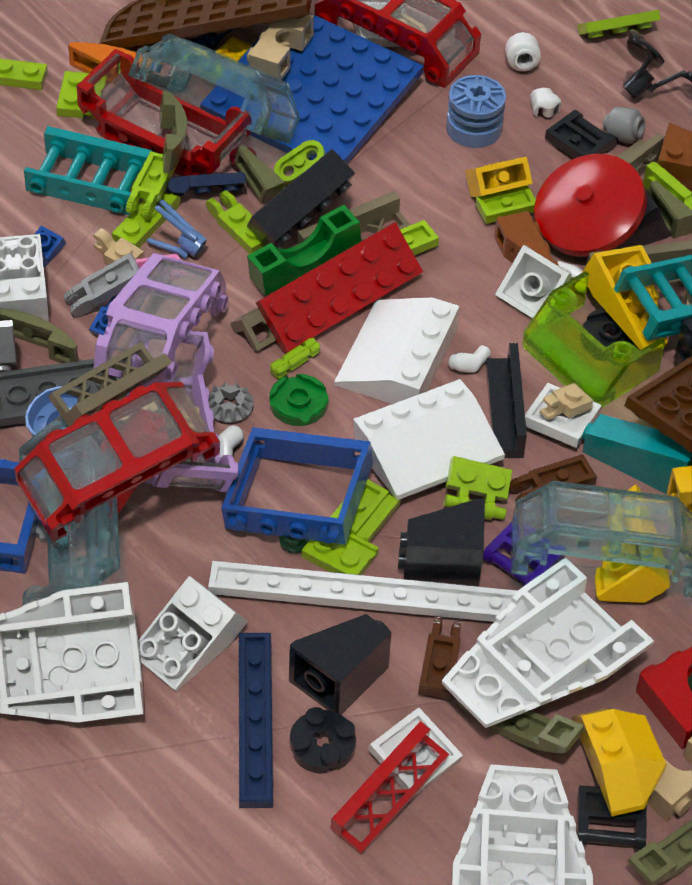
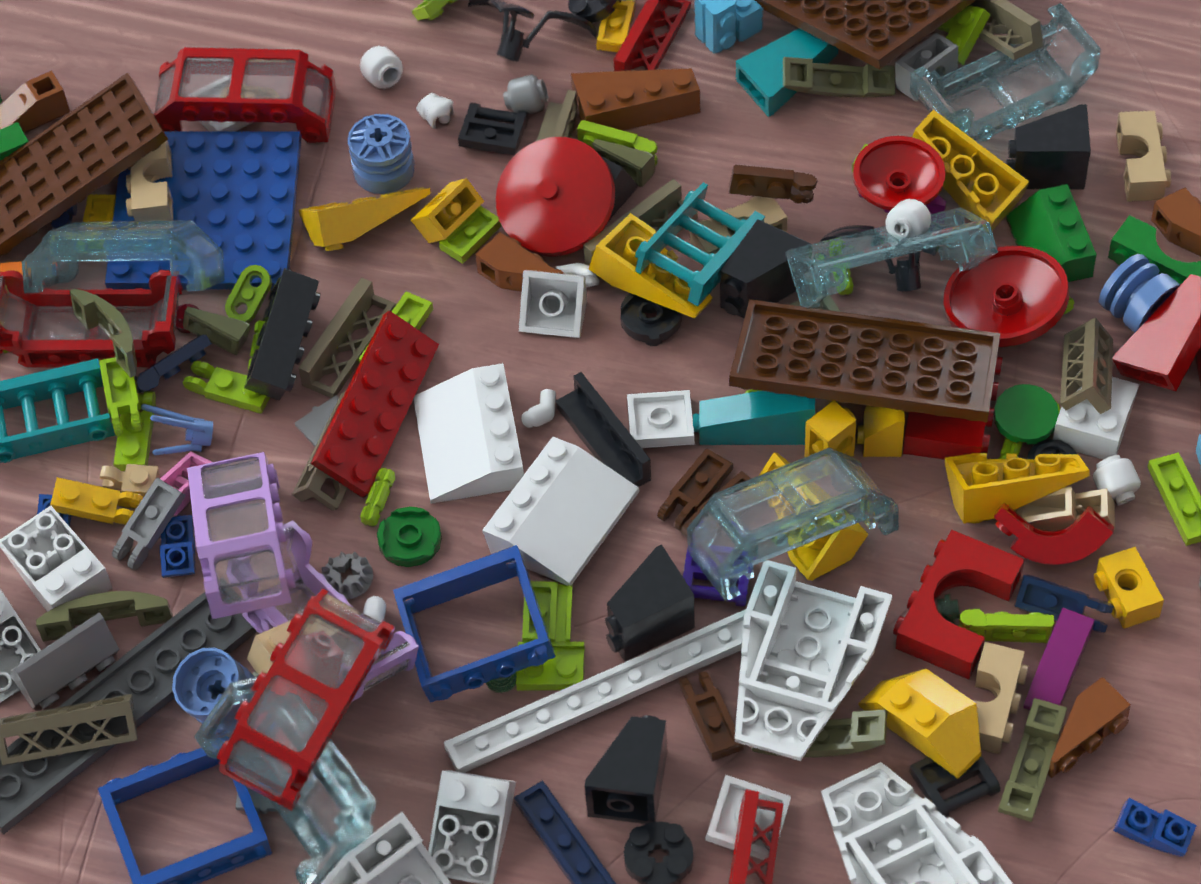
camera: 25 degrees left, 5 degrees up
dark tan fence [48,342,172,426] -> none
green arch [247,205,361,296] -> none
lime plate [444,456,512,520] -> none
clear neon green windscreen [522,271,665,407] -> none
tan plate [539,383,594,420] -> none
none -> yellow hinge [50,477,143,525]
none -> yellow wedge [299,188,431,251]

